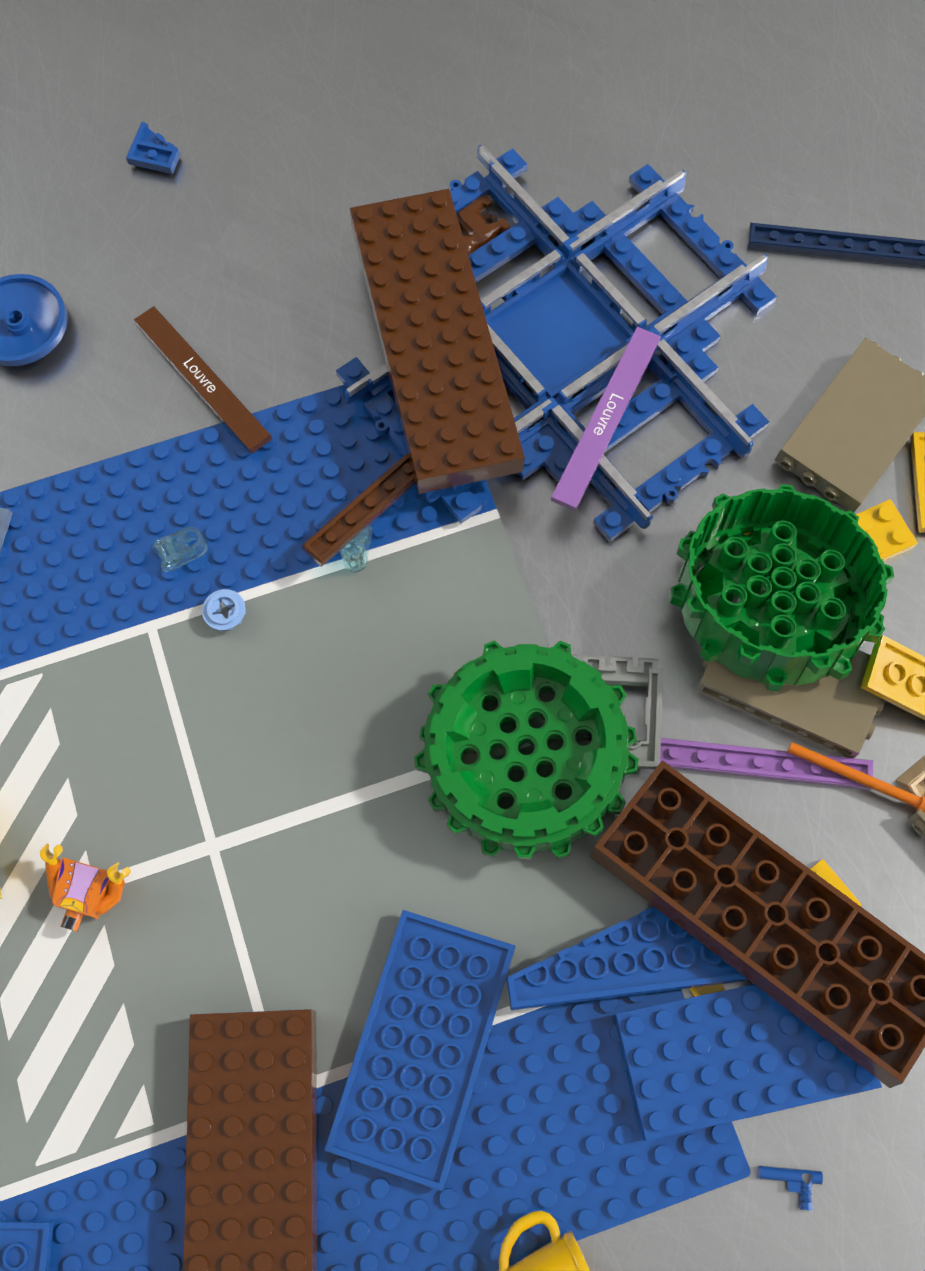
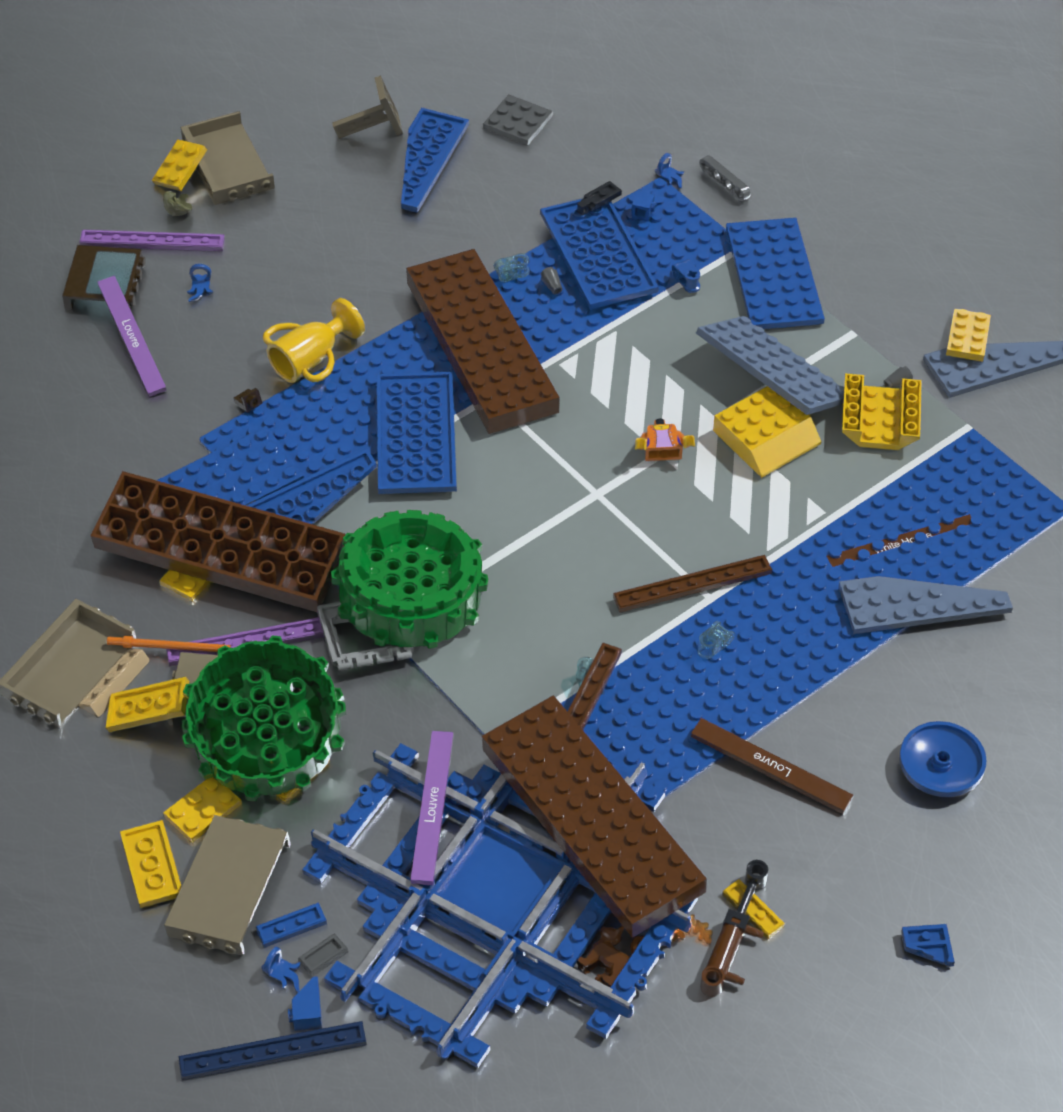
camera: 155 degrees right, 20 degrees down
light blue gear [202,589,246,632] -> none
blue hose [758,1166,823,1211] -> none
none -> dark brown bracket [233,388,263,413]
none -> blue tile [255,902,327,948]
none -> blue piece [261,947,300,993]
none -> blue slope [288,976,322,1031]
none -> dark grey tile [298,933,348,977]
none -> reddish brown tile [613,555,772,613]
none -> reddish brown piece [700,859,769,997]
none -> yellow tile [722,879,785,939]

